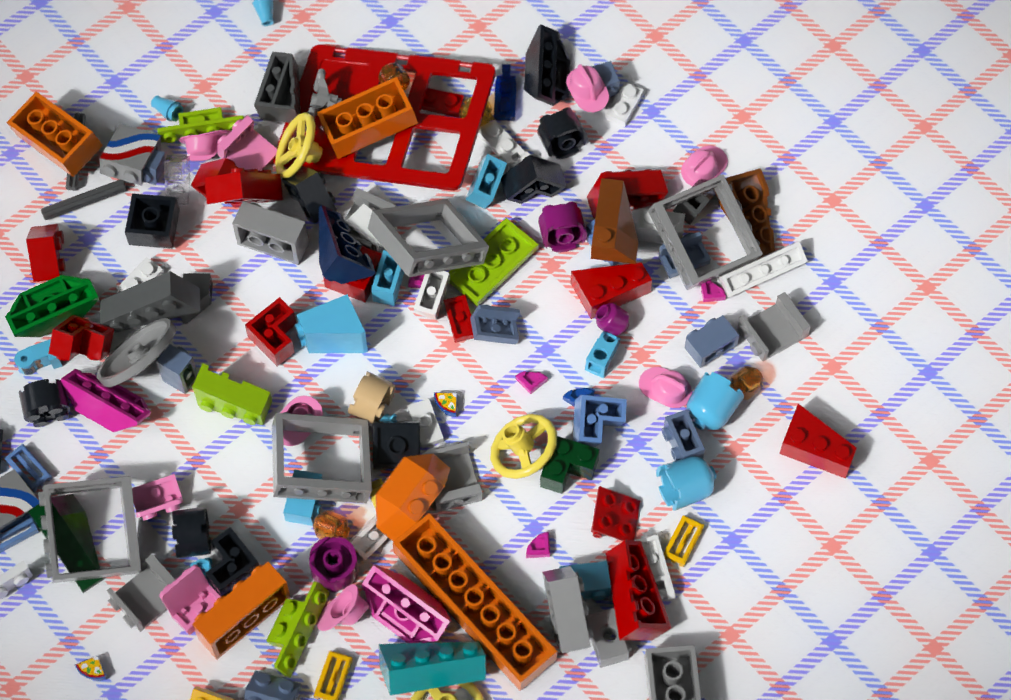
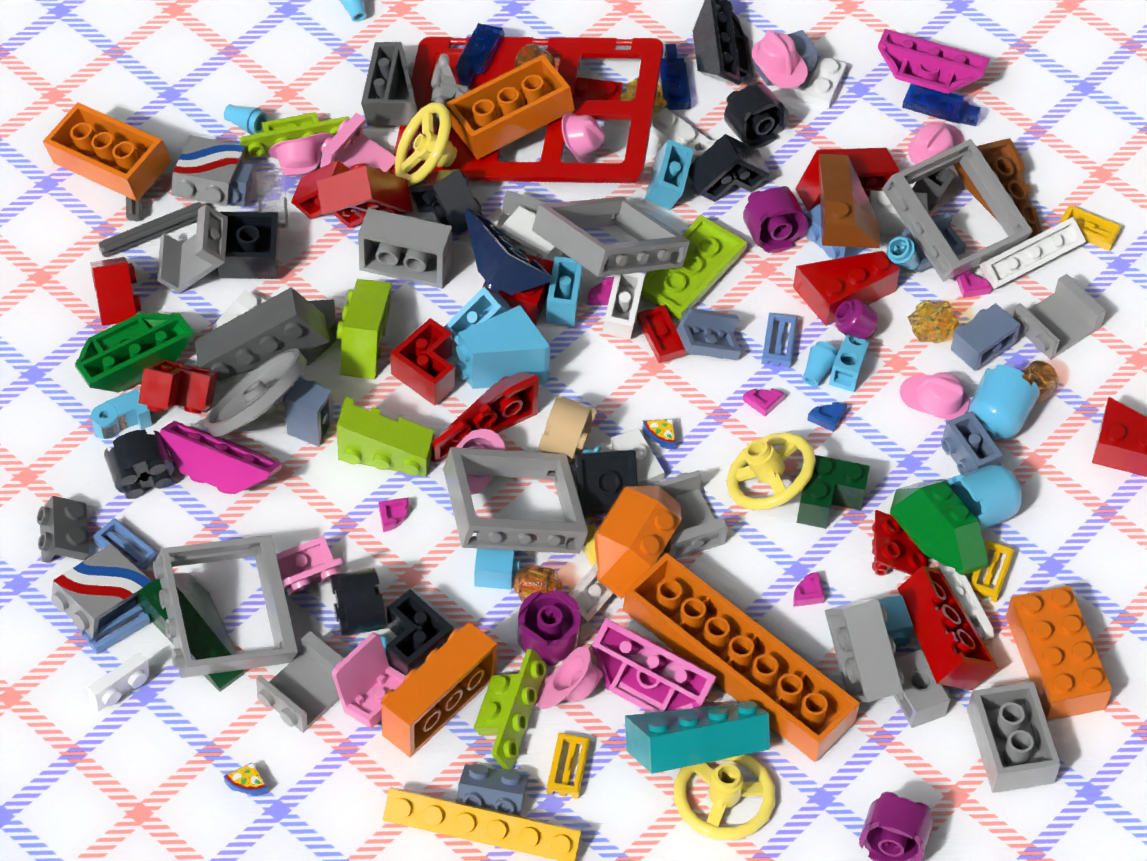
camera: 10 degrees left, 10 degrees down
medium blue brick [572,395,627,447] -> none
none -> light grey panel [157,204,228,294]
none -> lime wedge [337,278,392,380]
none -> dark pink tile [378,497,409,532]
none -> red wedge [432,372,539,463]
none -> medium azure brick [444,286,512,345]
none -> clear blue hinge [456,23,505,87]
none -> bright pink piece [562,112,605,163]
none -> medium blue tile [761,312,798,368]
none -> medium azure cone [802,341,838,386]
none -> dark pink wedge [878,29,990,94]
none -> medium azure cone [887,237,920,270]
none -> green wedge [890,481,988,575]
none -> clear blue hinge [902,83,981,126]
none -> clear yellow brick [907,300,960,343]
none -> orange brick [1005,585,1112,721]
none -> yellow tile [1059,205,1121,251]

